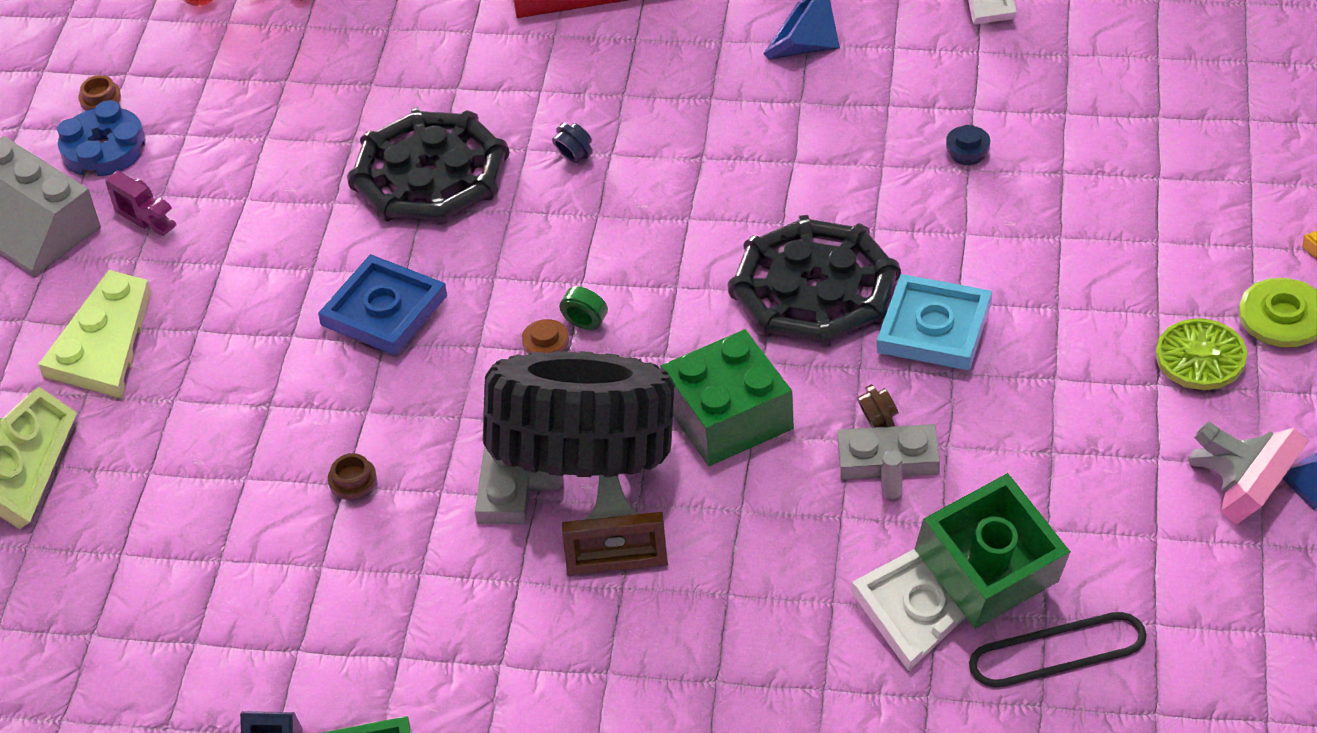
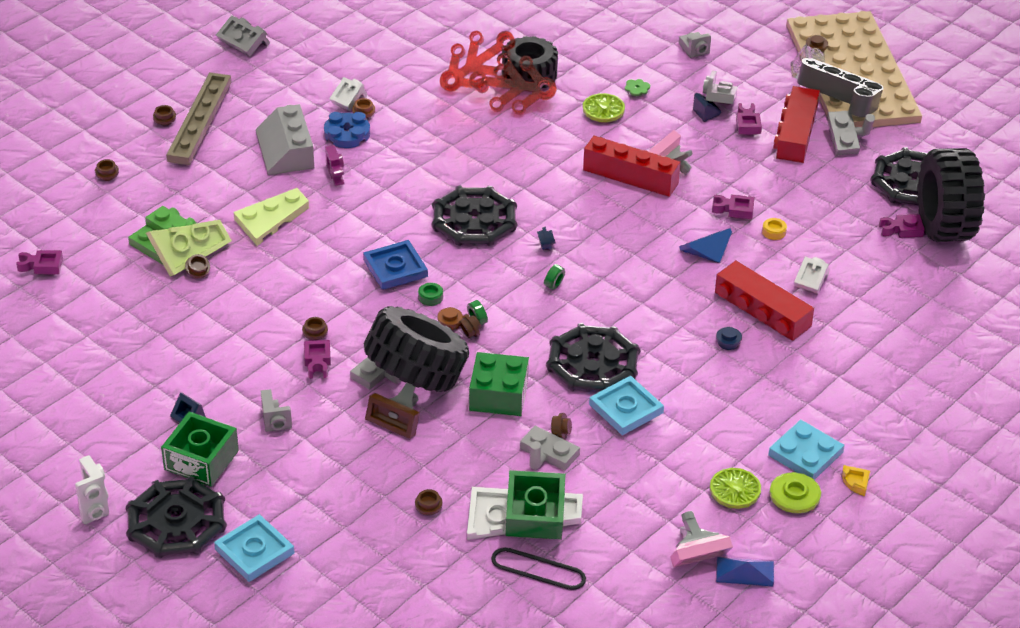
camera: 30 degrees right, 5 degrees down
none -> reddish brown plate [185,254,210,278]
none -> light grey bracket [261,389,292,432]
none -> magenta plate [304,340,331,379]
none -> white bracket [329,77,368,111]
none -> reddish brown plate [415,489,443,515]
none -> green tile [418,283,443,306]
none -> reddish brown plate [459,314,481,338]
none -> green tile [544,264,565,290]
none -> red brick [715,260,814,341]
none -> medium azure plate [768,419,845,480]

